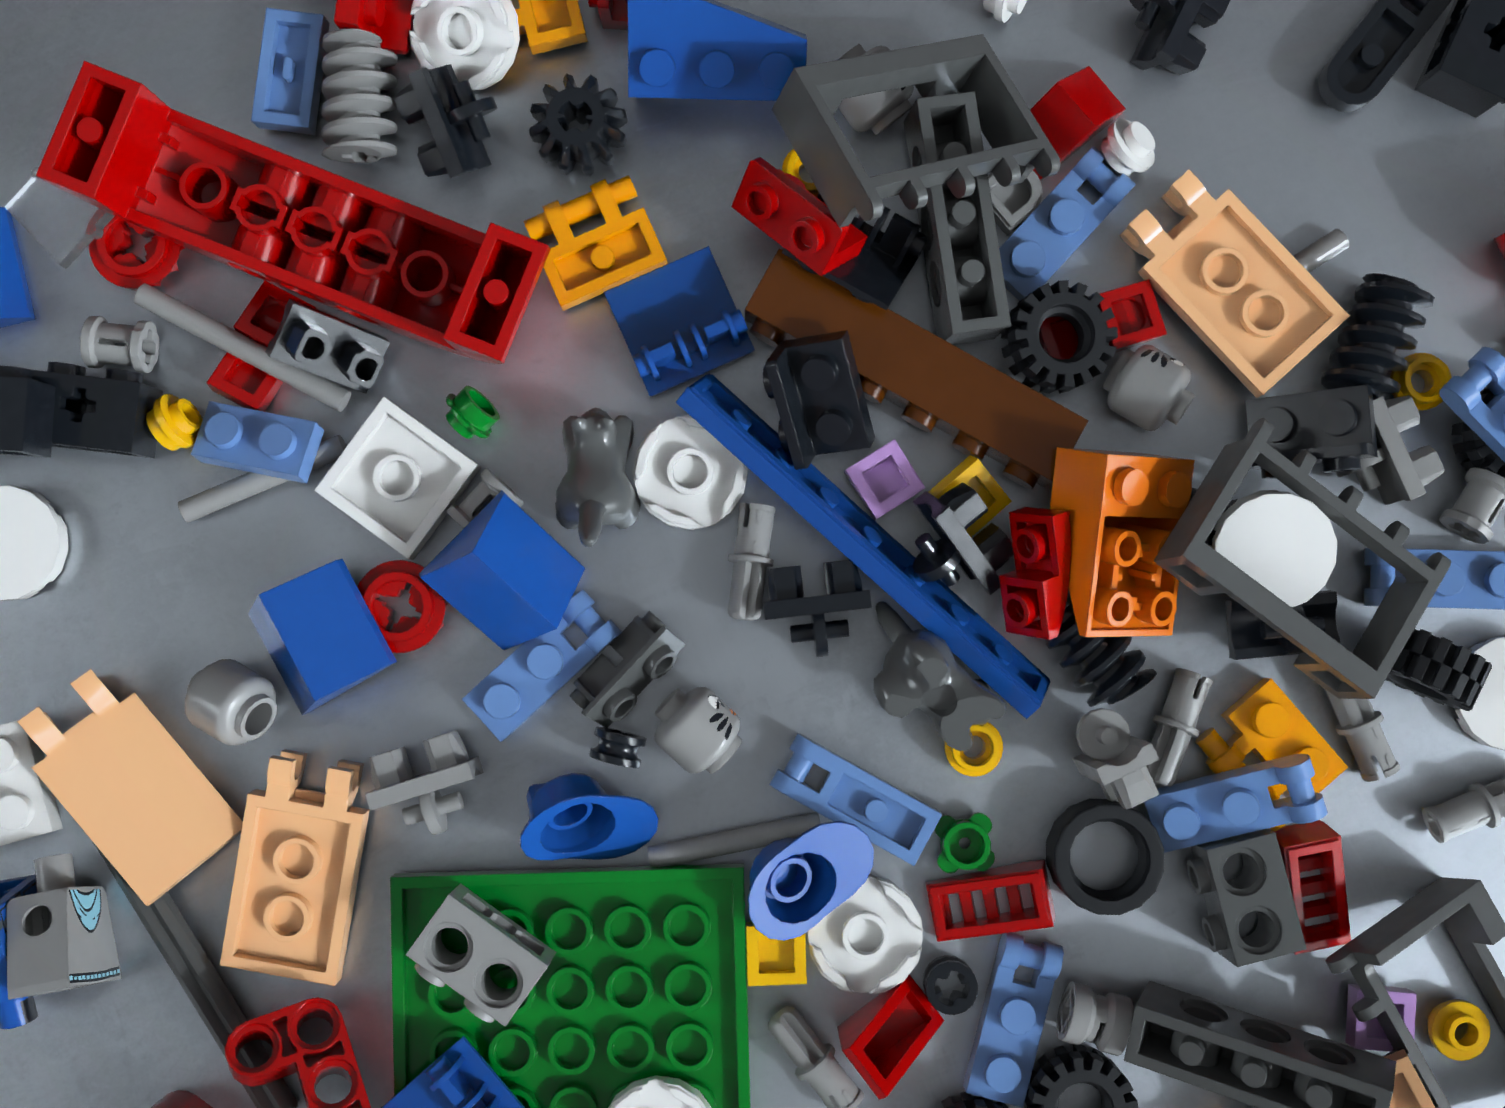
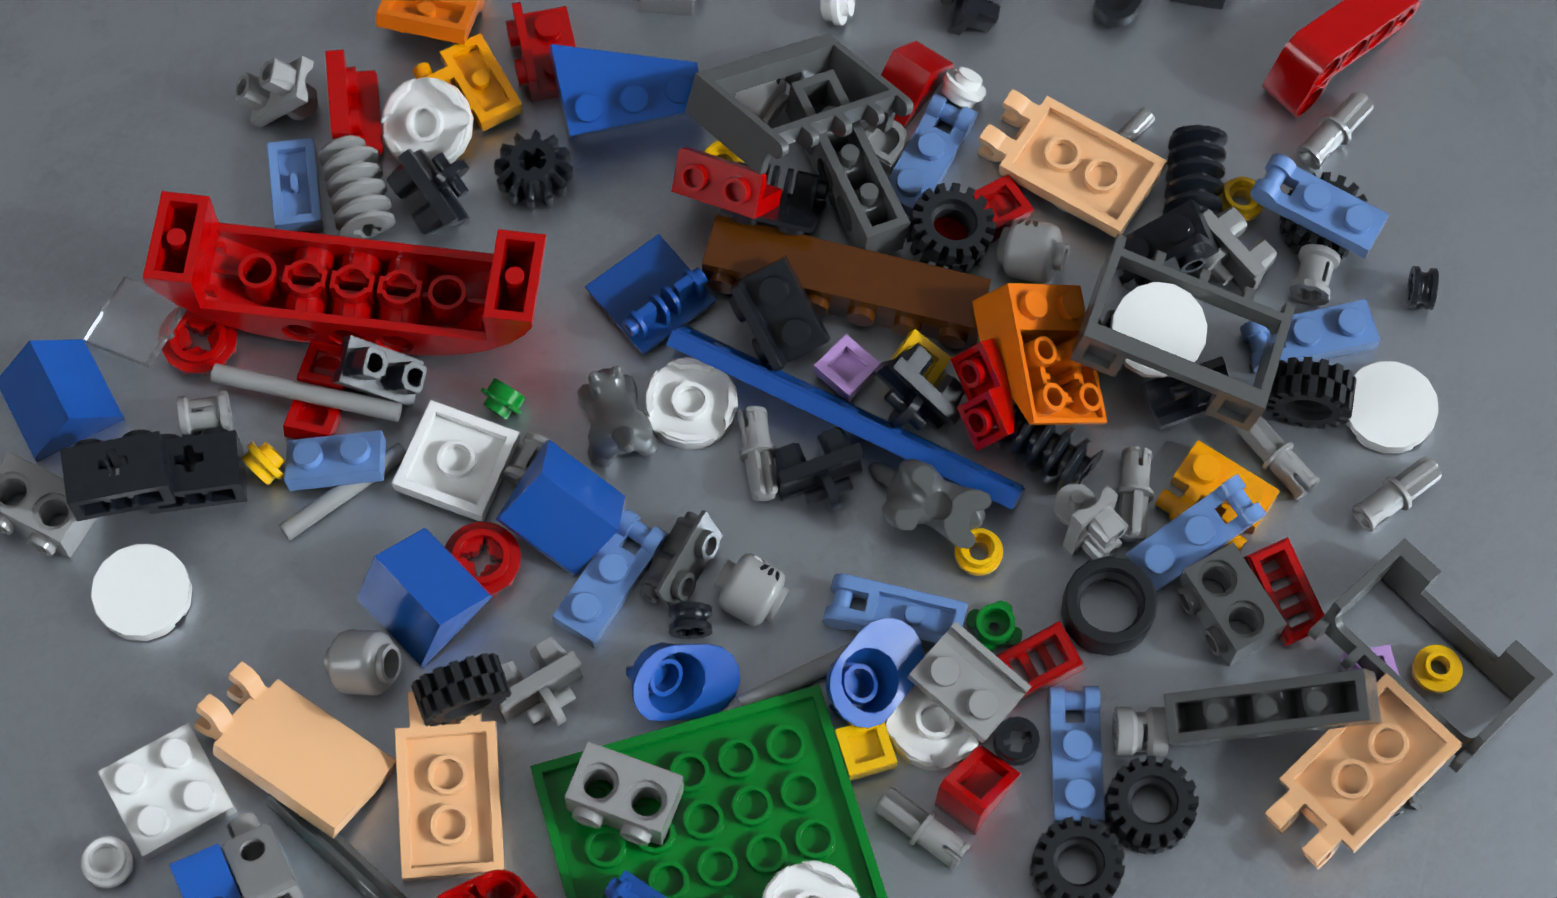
camera: 15 degrees left, 20 degrees down
light orange plate [523,175,668,311] -> none
none -> black tyre [411,653,511,727]
none -> light grey plate [907,621,1031,744]

